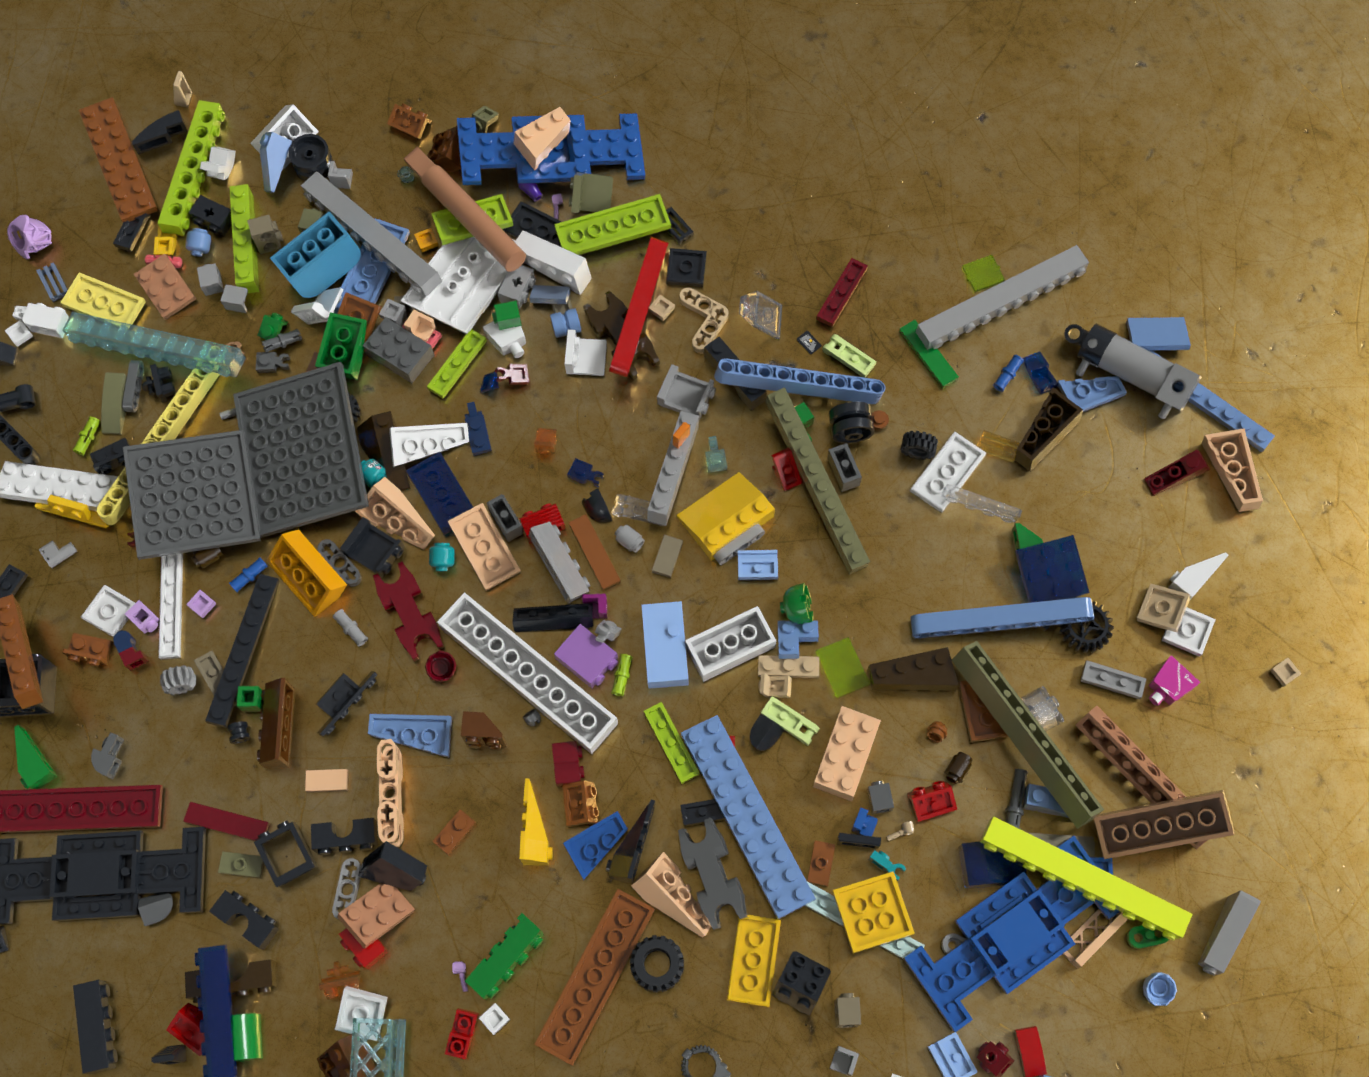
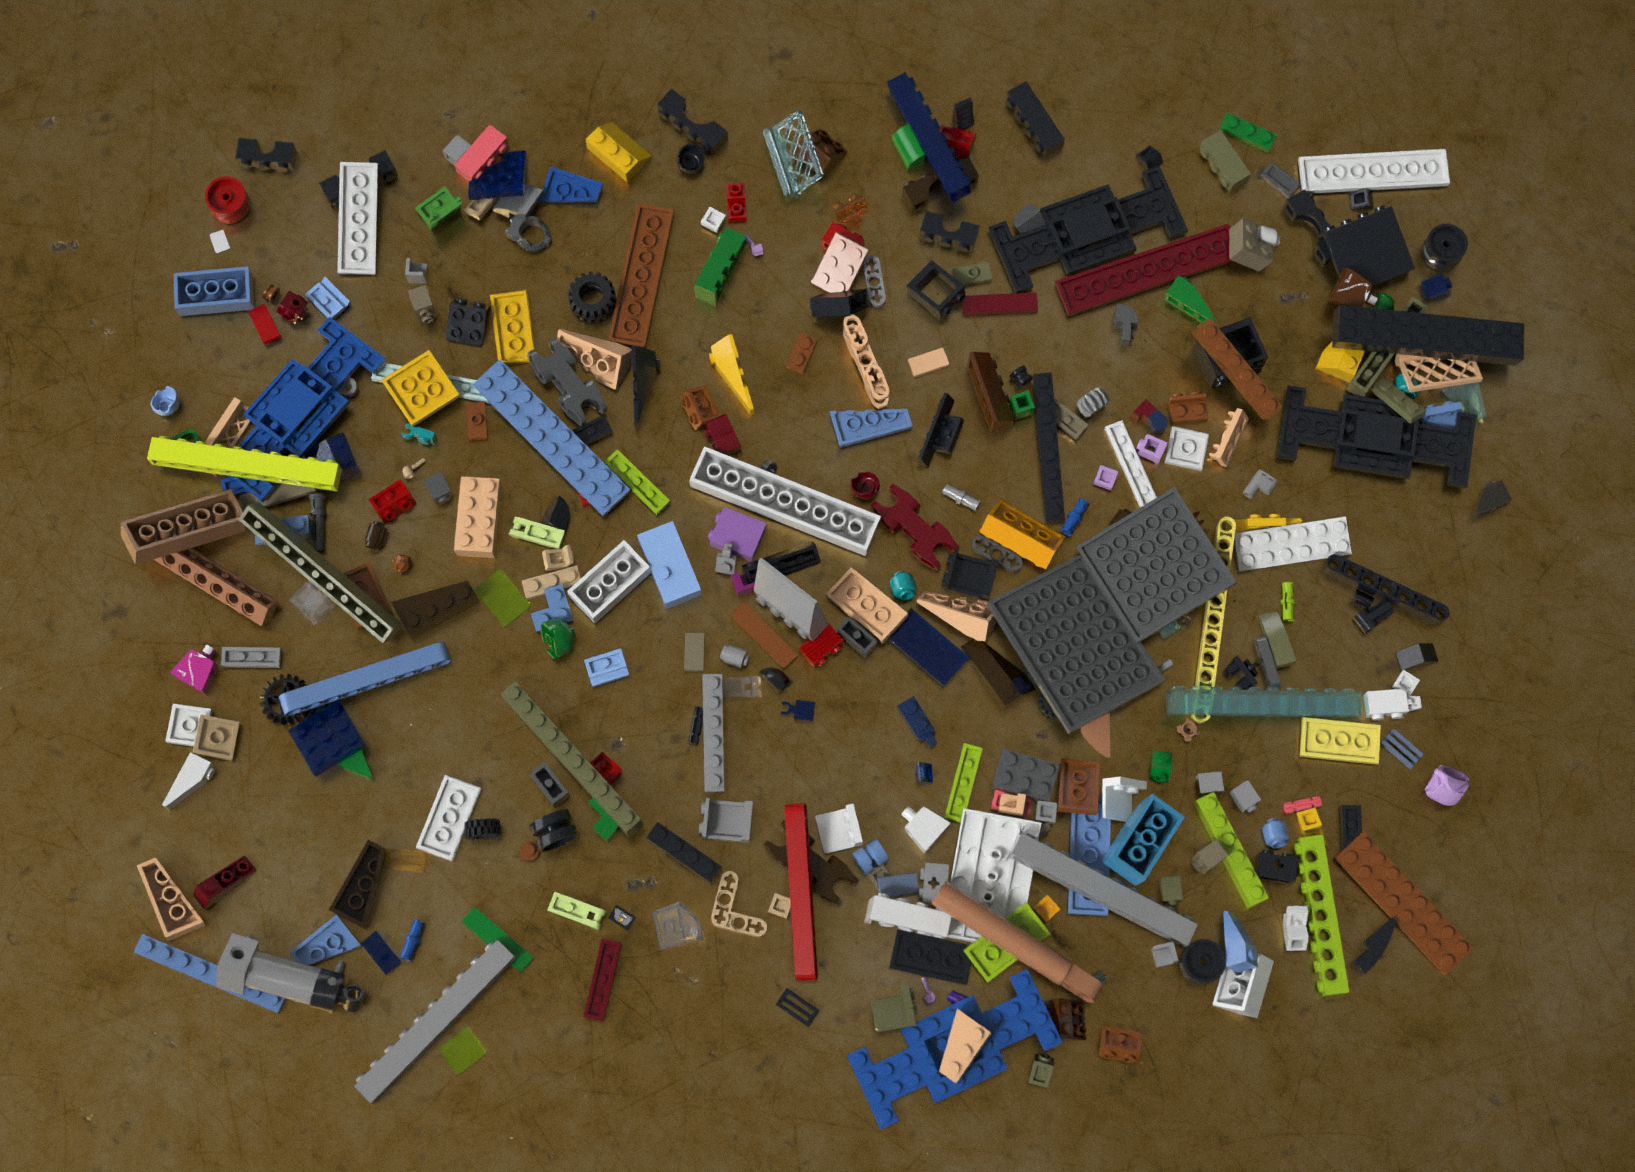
camera: 160 degrees right, 5 degrees up
black bracket [90,438,130,474] -> none
nougat plate [134,254,196,320] -> none
tan slope [173,71,192,107] -> none
dark grey plate [256,352,290,373] -> none
dark grey pin [261,329,302,353] -> none
black arch [311,818,378,855] -> none
green slope [315,312,367,380] -> none
white plate [335,986,388,1041] -> none
teal head [361,459,386,488] -> none
white wing [389,423,469,467] -> none
reddish brown slope [461,711,507,750] -> none
green brick [492,300,522,330] -> none
plate [495,364,529,385] -> none
clear orange bracket [534,428,557,455] -> none
lime plate [554,194,671,255] -> none
blue wing [563,811,628,880] -> none
lime pin [611,654,633,696] -> none
black tile [666,248,707,287] -> none
orange tile [673,422,690,449] -> none
yellow slope [676,472,775,561] -> none
clear light blue plate [705,436,728,473] -> none
medium blue beam [714,359,885,404] -> none
light grey beam [714,524,765,565] -> none
black tile [837,833,881,849] -> none
blue bracket [851,808,878,836] -> none
clear plate [941,484,1022,523] -> none
medium blue tile [1126,317,1191,350] -> none
light grey slope [1198,890,1261,976] -> none
tan plate [1270,658,1301,687] -> none
none -> black axle [688,707,703,745]
none -> light nougat plate [1209,408,1249,467]
none -> black slope [1351,589,1374,609]

